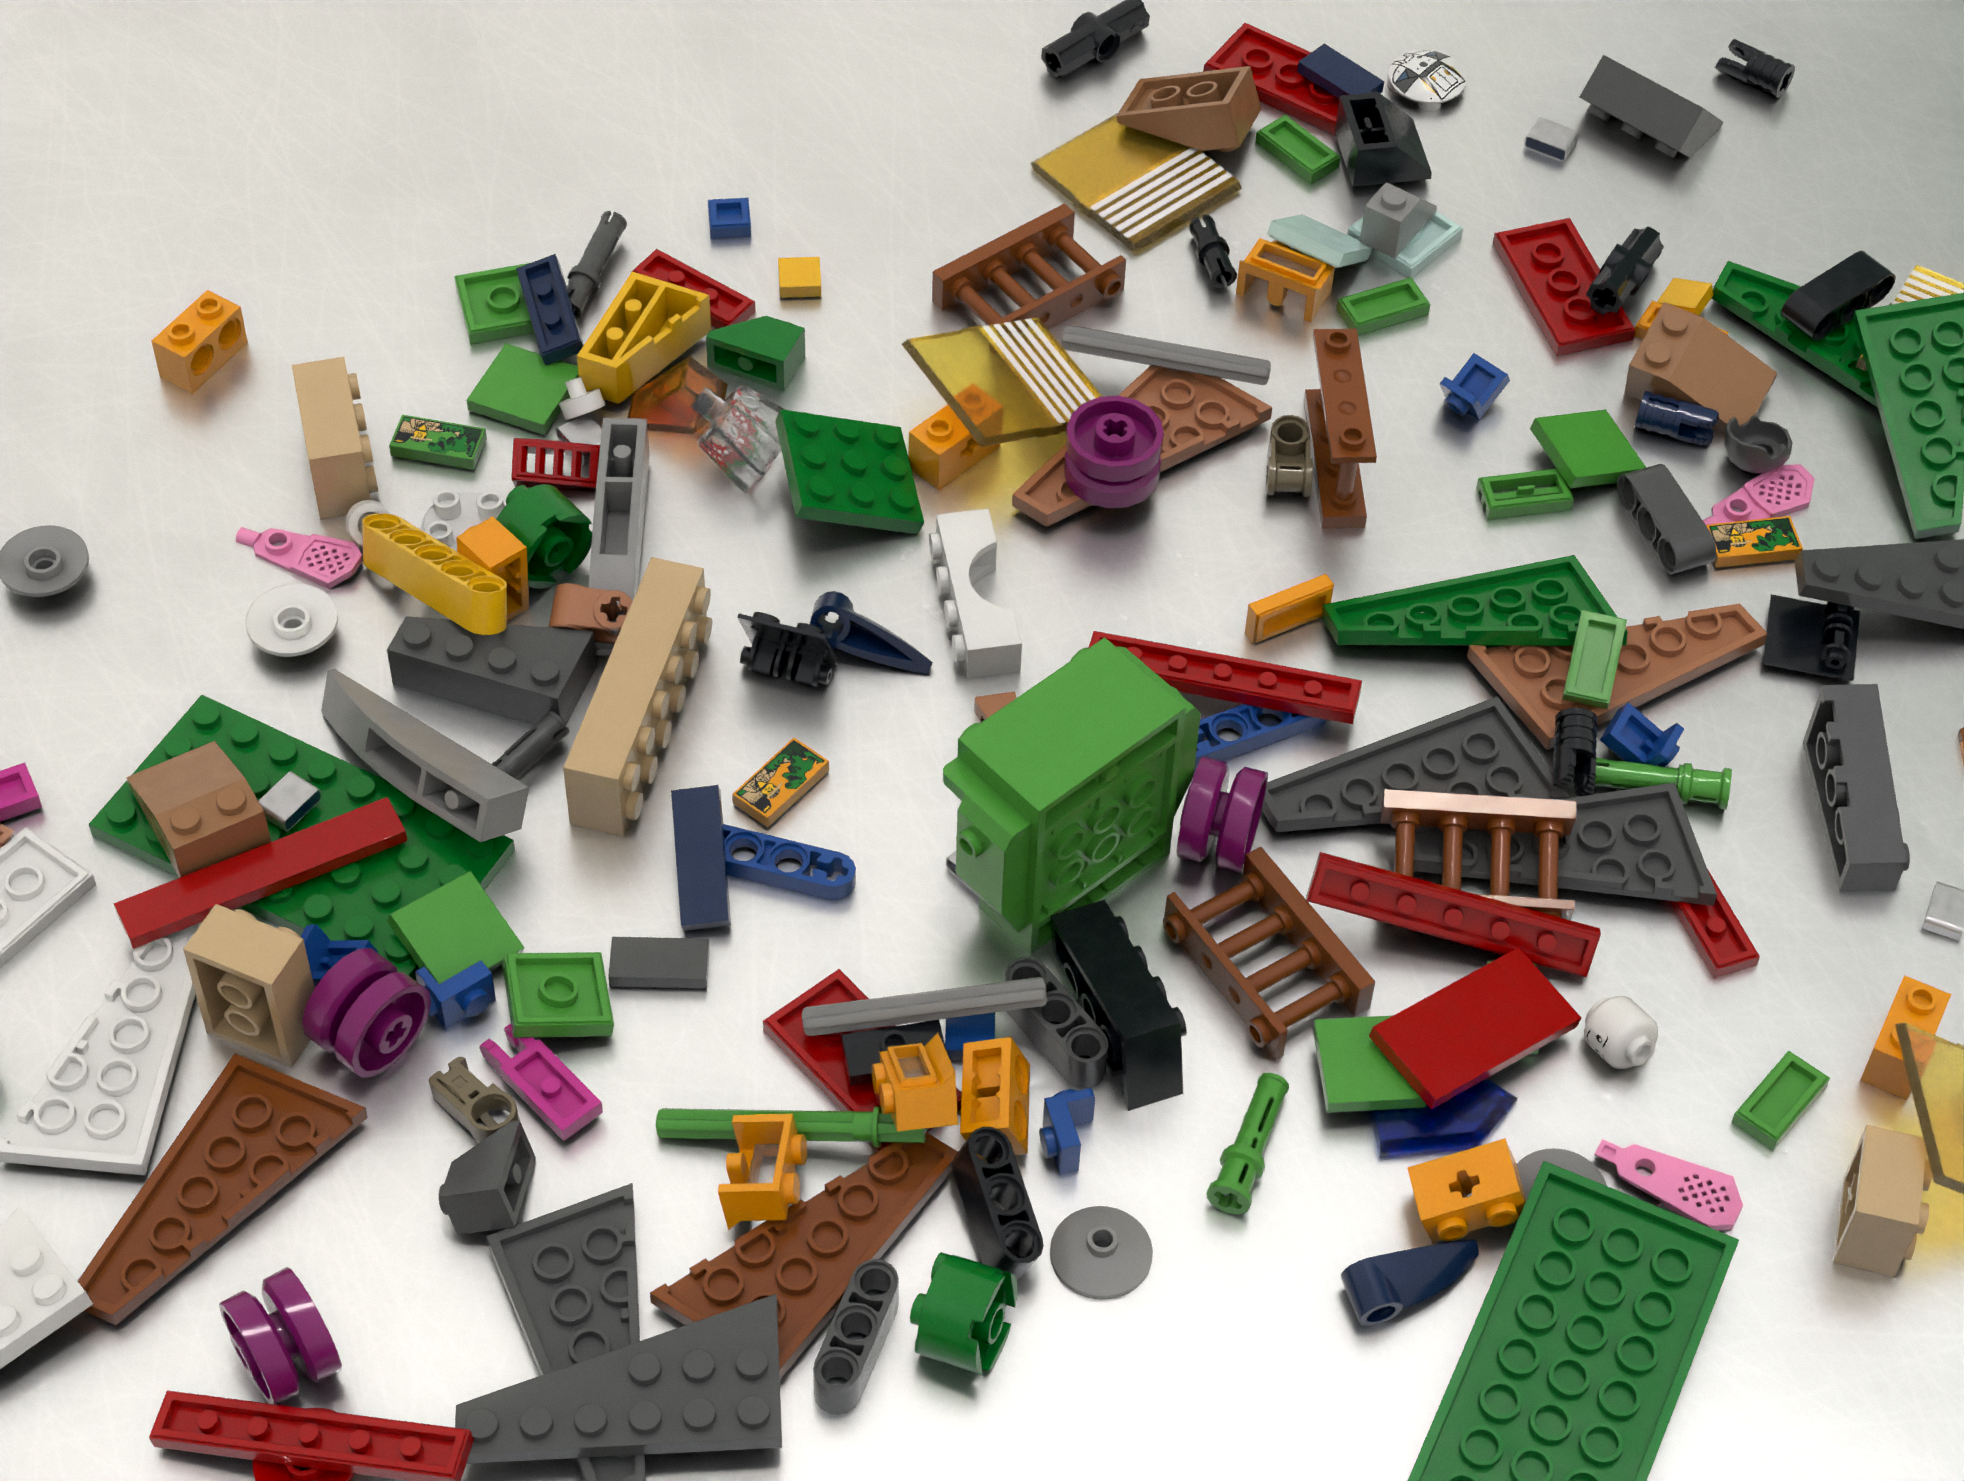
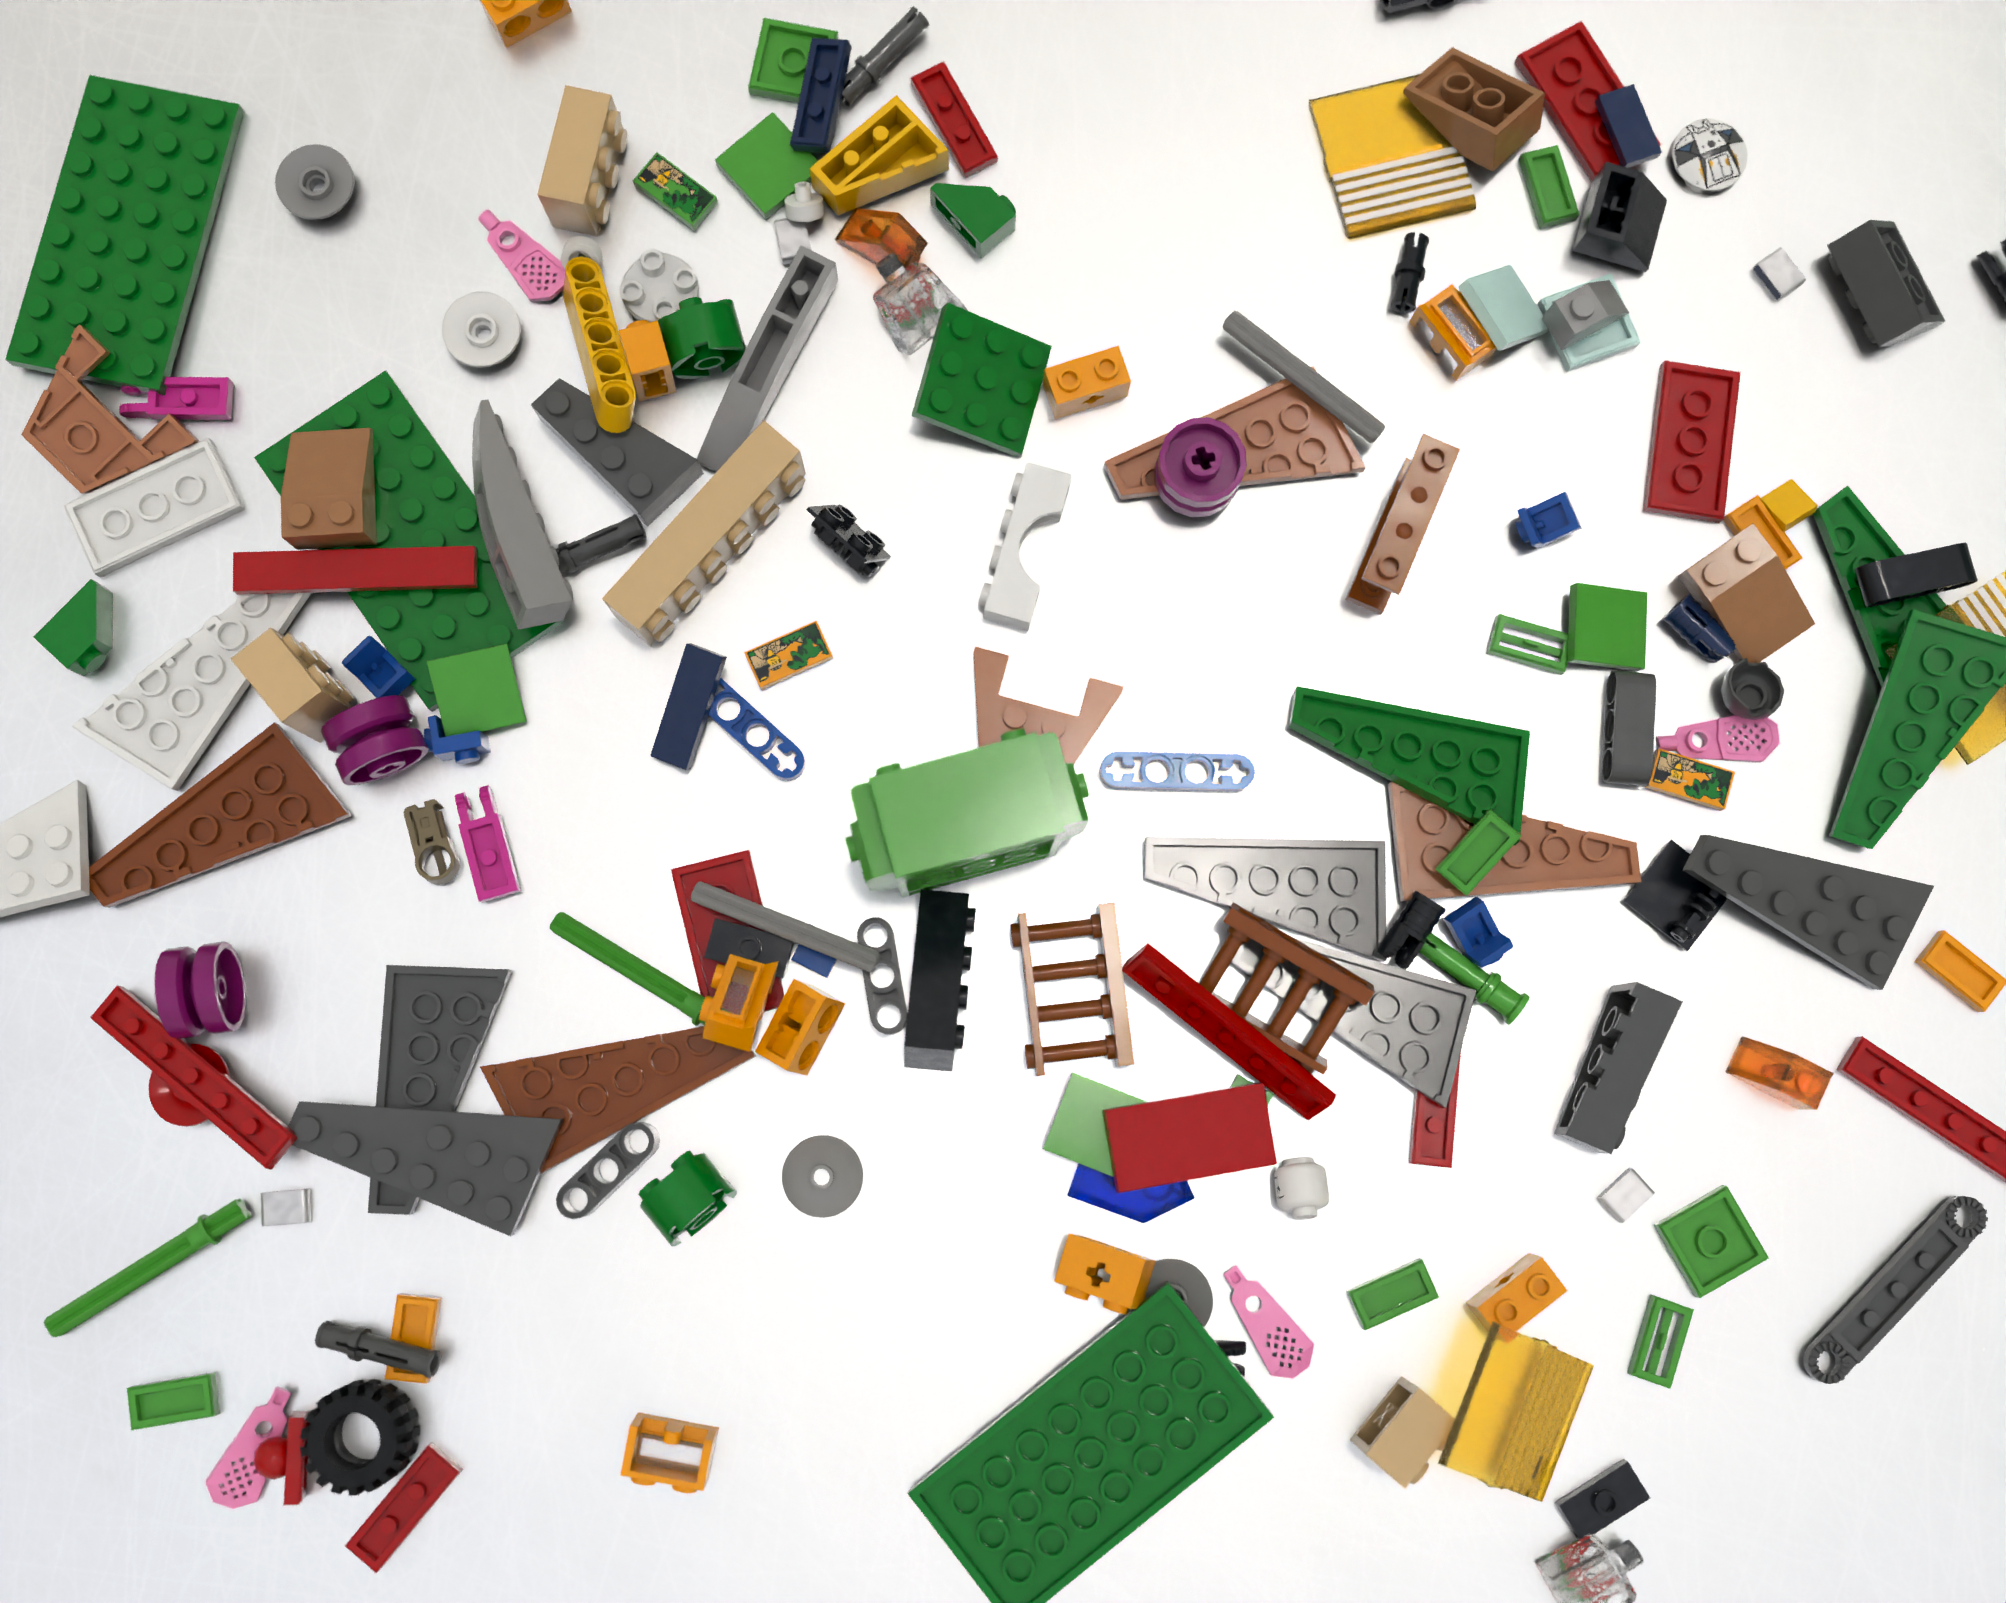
camera: 20 degrees right, 30 degrees up
flat silver piece [259,771,322,832] -> none
dark grey slope [439,1120,536,1235] -> none
bright green tile [502,952,614,1038] -> none
red slope [511,438,600,490] -> none
nougat piece [548,583,632,644] -> none
dark grey tile [608,937,710,988] -> none
blue tile [708,198,751,239] -> none
light orange window [718,1114,807,1231] -> none
yellow tile [778,257,821,298] -> none
dark blue piece [810,591,933,674] -> none
clear yellow piece [902,318,1103,447] -> none
dark orange fence [932,203,1126,360] -> none
black beam [952,1127,1044,1281] -> none
blue bracket [1039,1088,1095,1175] -> none
red tile [1088,631,1362,724] -> none
magenta wheel [1176,756,1268,874] -> none
bright green pin [1206,1073,1289,1215] -> none
light orange tile [1245,574,1334,644] -> none
dark tan piece [1266,415,1313,498] -> none
bright green tile [1336,277,1431,336] -> none
dark blue piece [1341,1240,1479,1326] -> none
black piece [1586,226,1664,315] -> none

